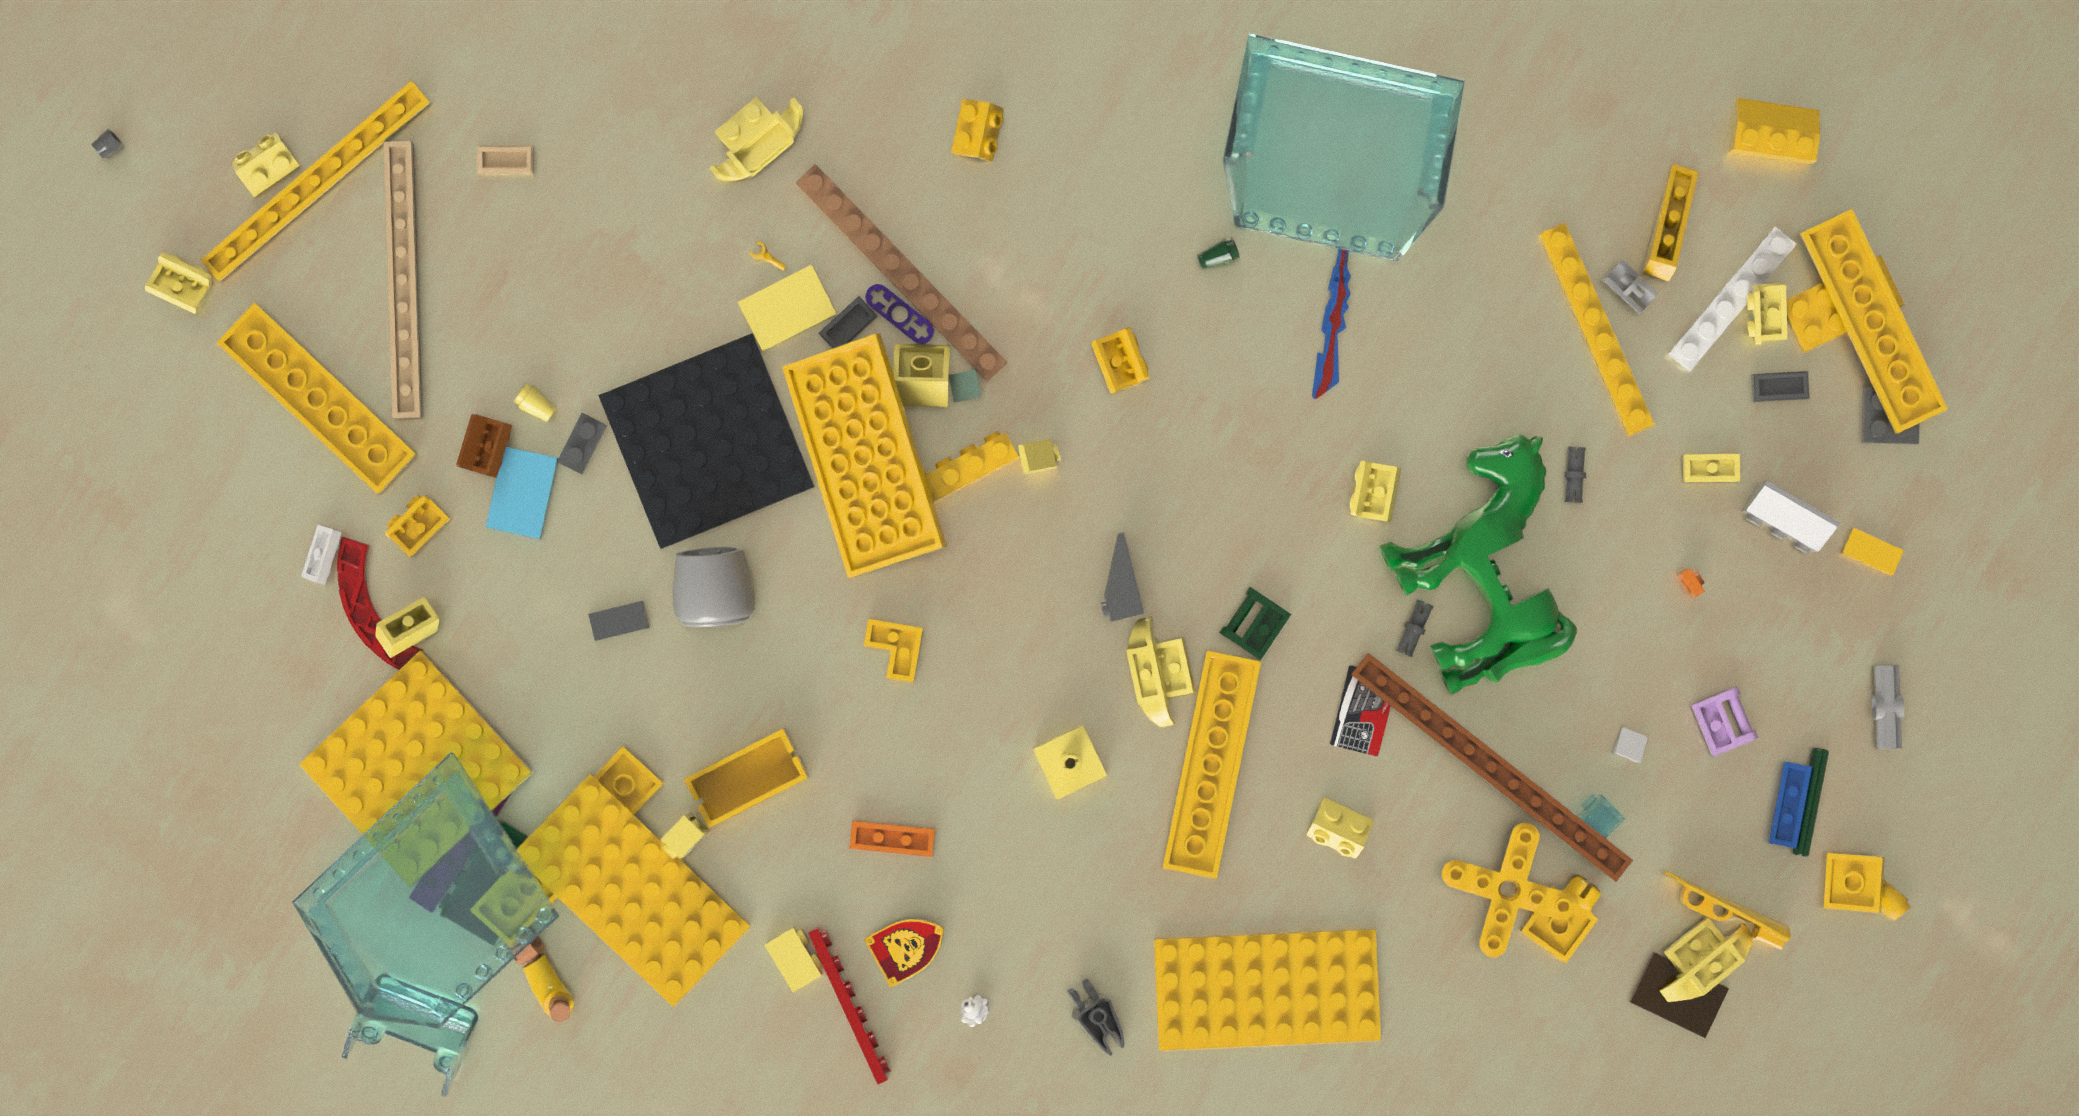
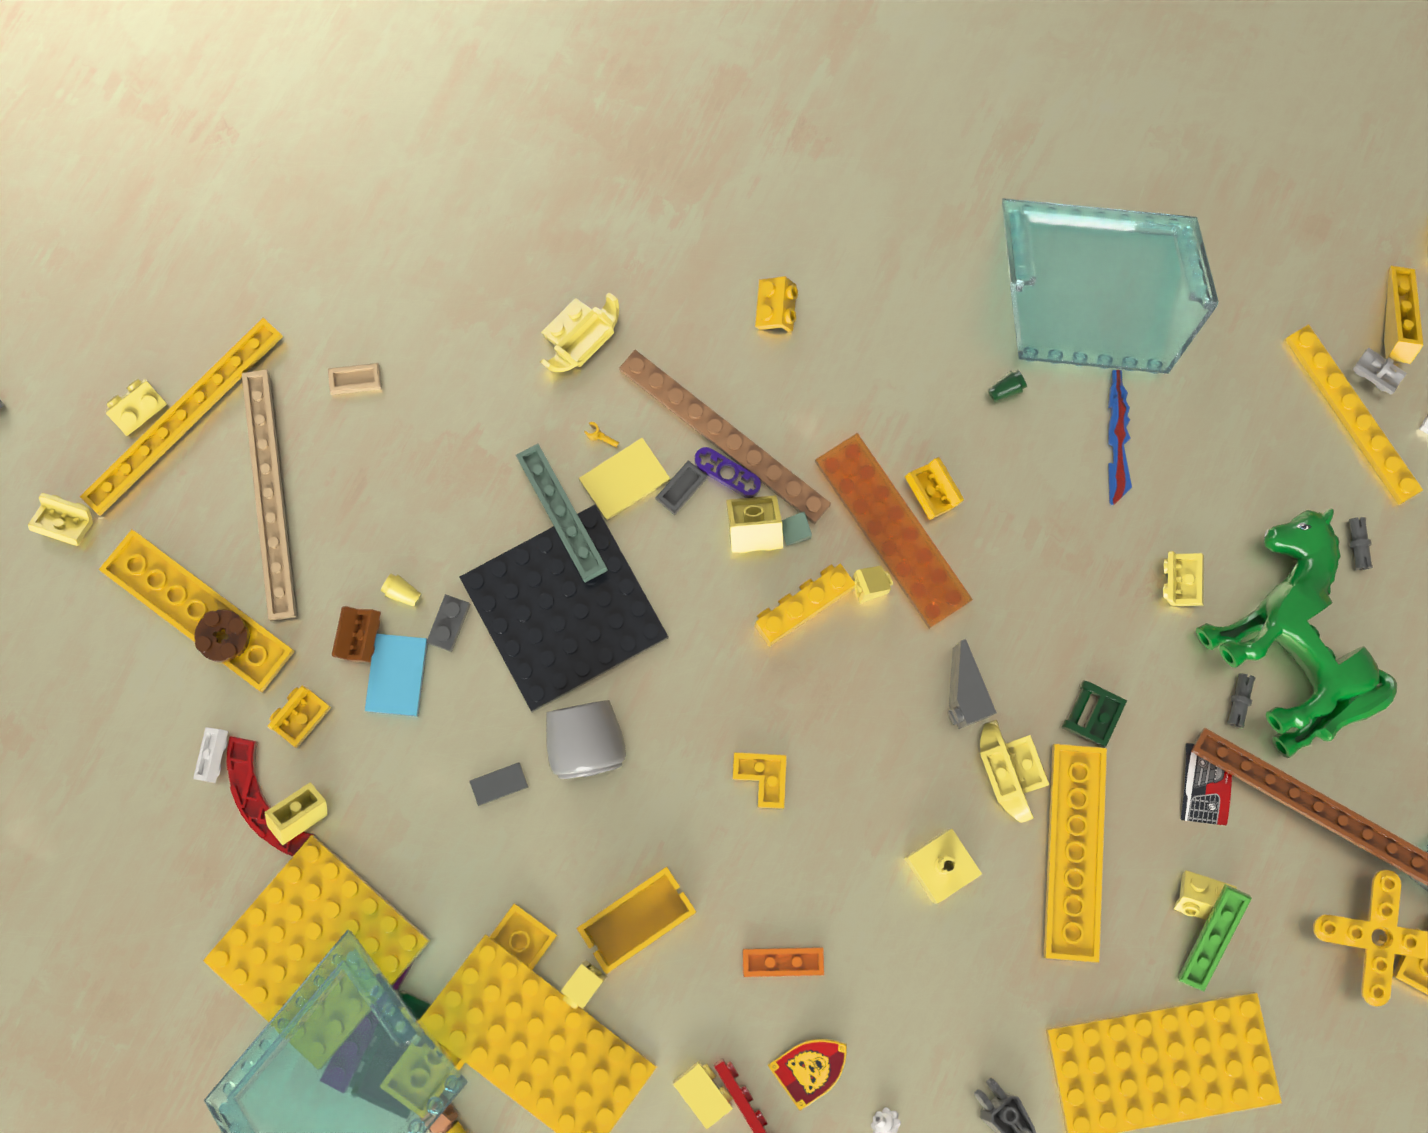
camera: 10 degrees left, 10 degrees down
yellow plate [782,333,947,578] -> none
none -> reddish brown plate [195,609,250,663]
none -> sand green plate [516,444,608,582]
none -> clear orange plate [815,433,973,629]
none -> bright green tile [1178,884,1252,992]

